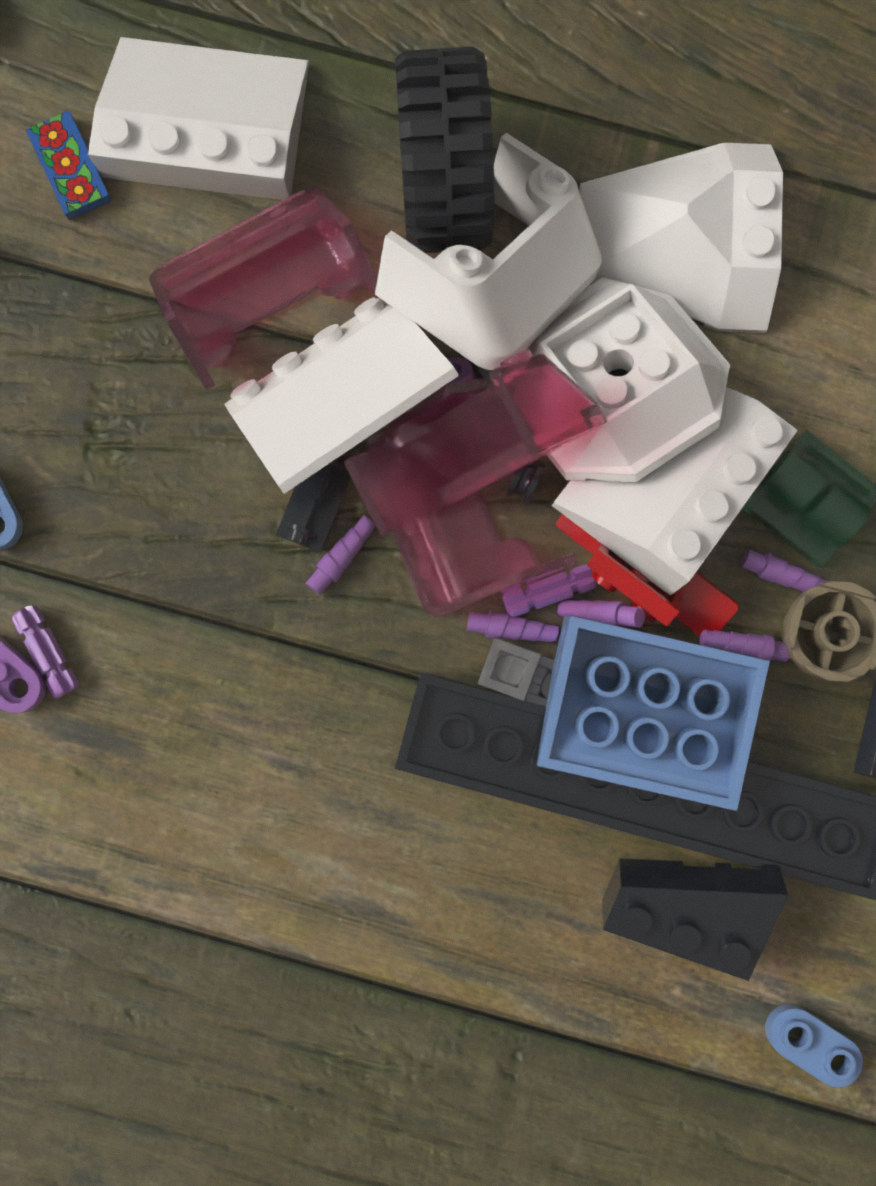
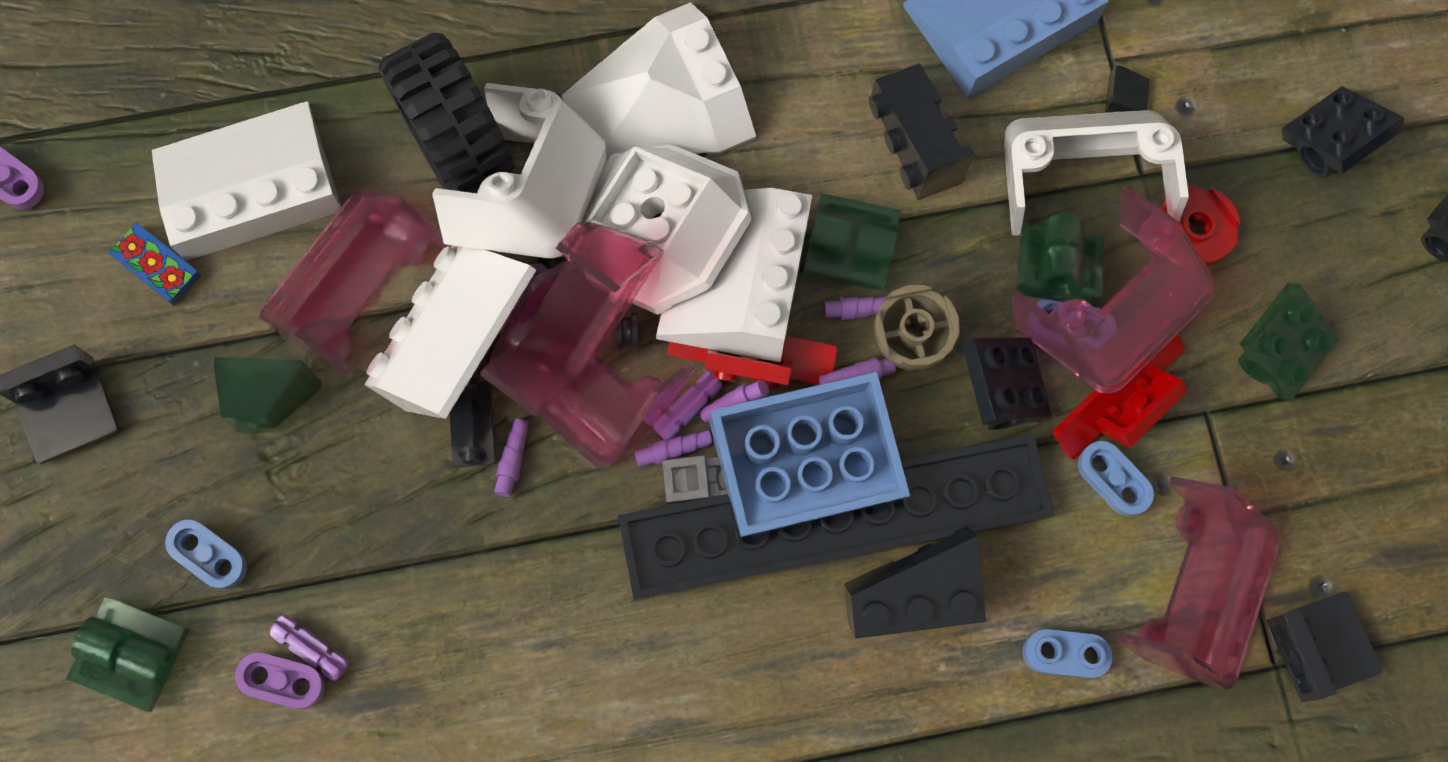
camera: 25 degrees left, 10 degrees down
none -> clear green slope [213,357,321,434]

